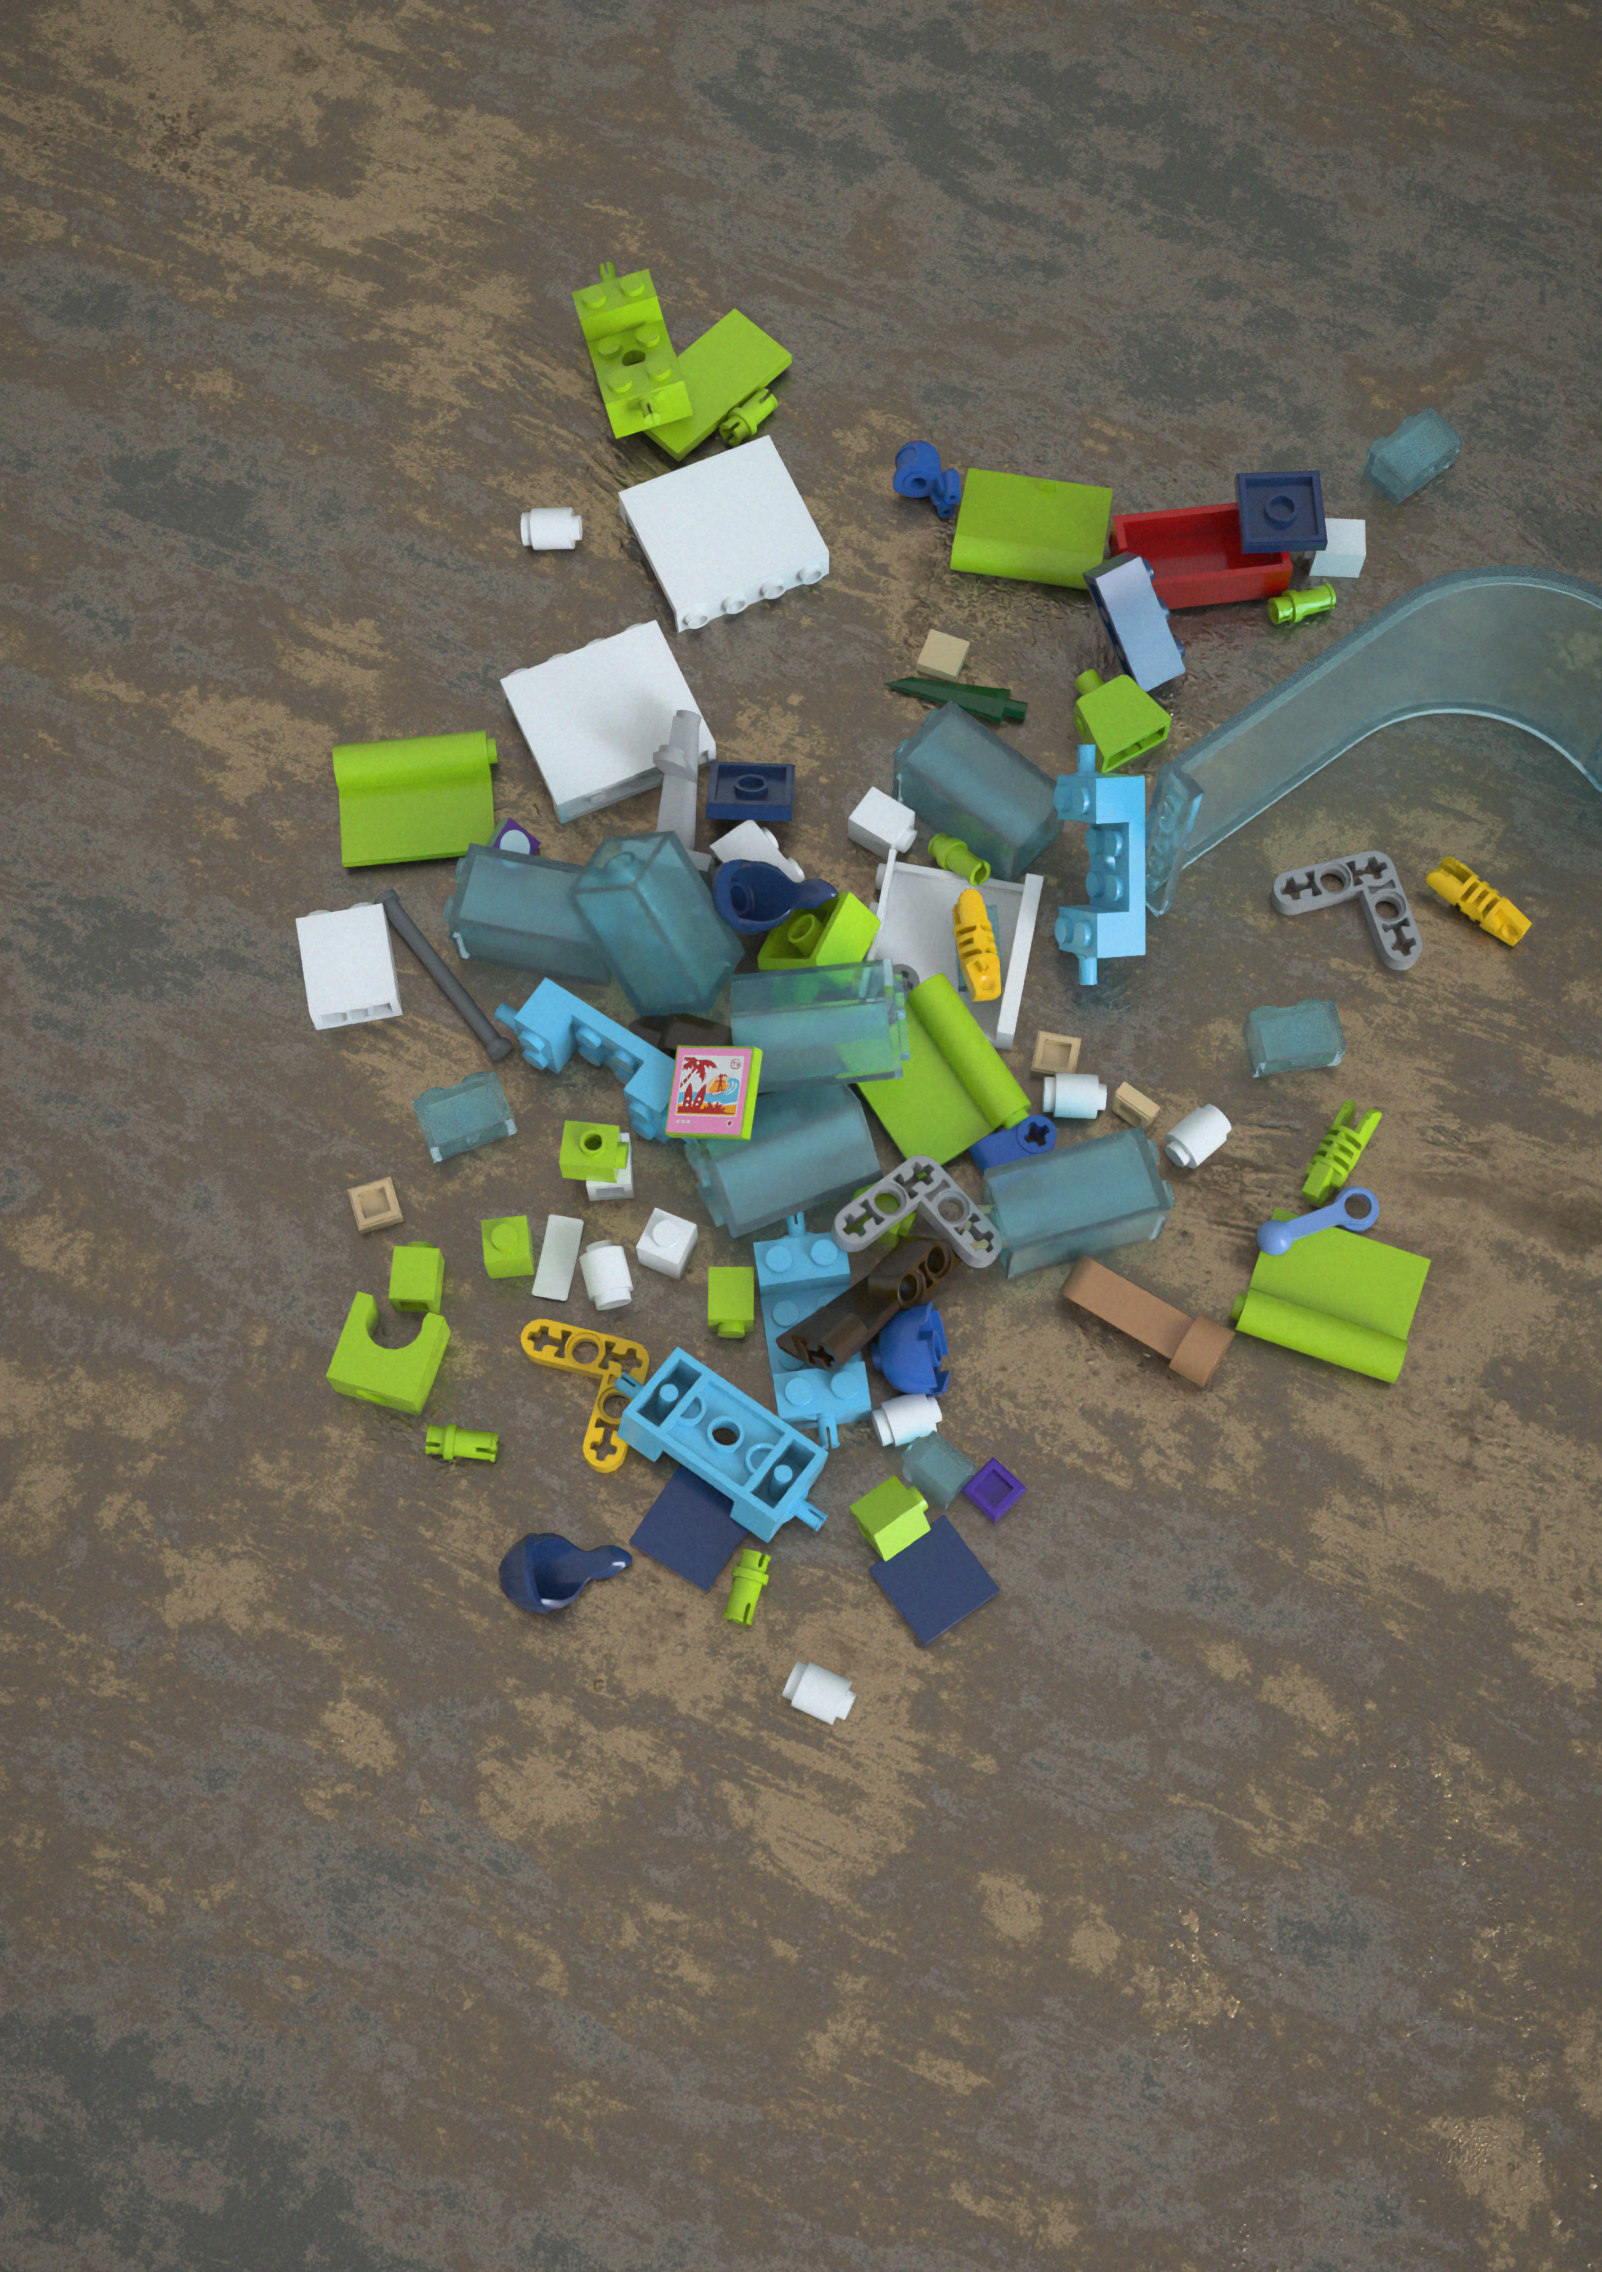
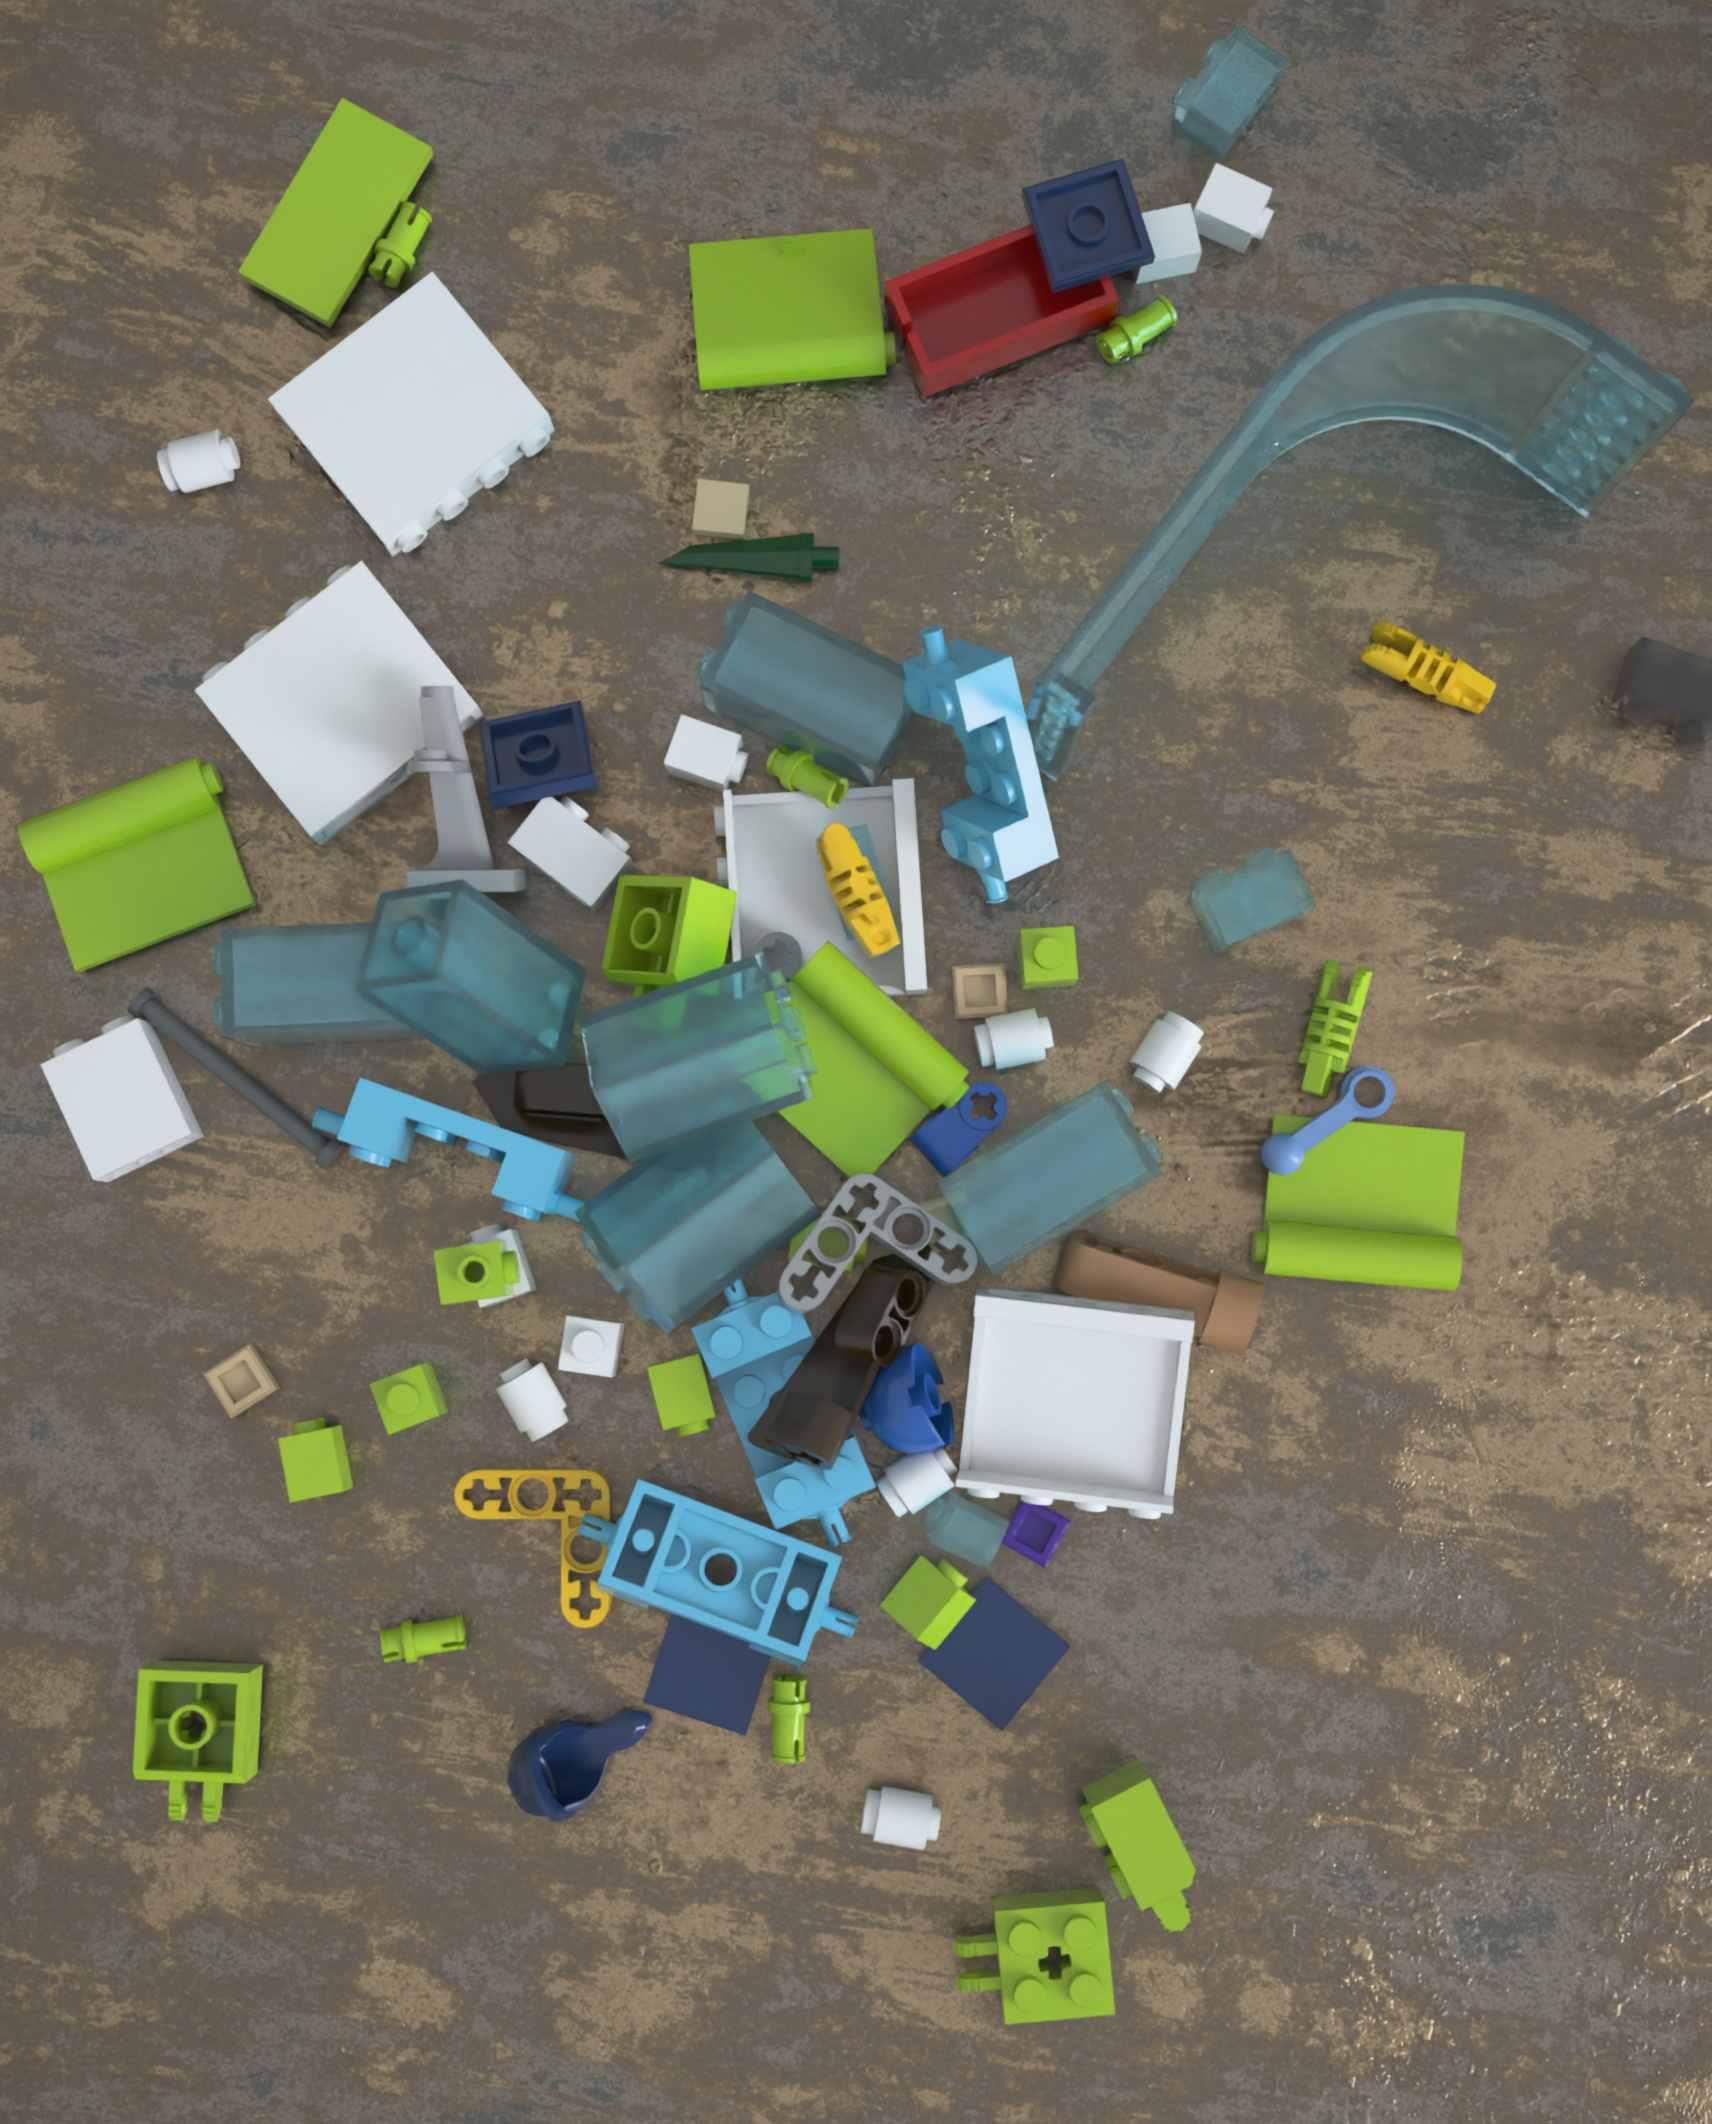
camera: 15 degrees left, 15 degrees up
lime piece [326,1291,451,1417] -> none
clear light blue brick [411,1071,517,1163] -> none
tile [482,817,540,878] -> none
white sticker [532,1214,584,1301] -> none
lime brick [571,262,694,439] -> none
tile [664,1045,763,1141] -> none
dark blue piece [710,859,838,935] -> none
blue piece [893,440,961,518] -> none
lime torso [1072,669,1172,773] -> none
brick [1082,551,1186,692] -> none
tan tile [1111,1081,1160,1133] -> none
light grey beam [1270,850,1423,970] -> none
none -> lime hinge [133,1660,263,1822]
none -> lime hinge [953,1887,1115,2025]
none -> white panel [956,1285,1195,1519]
none -> lime brick [1017,926,1078,990]
none -> lime hinge [1078,1759,1196,1933]
none -> white brick [1193,163,1274,254]

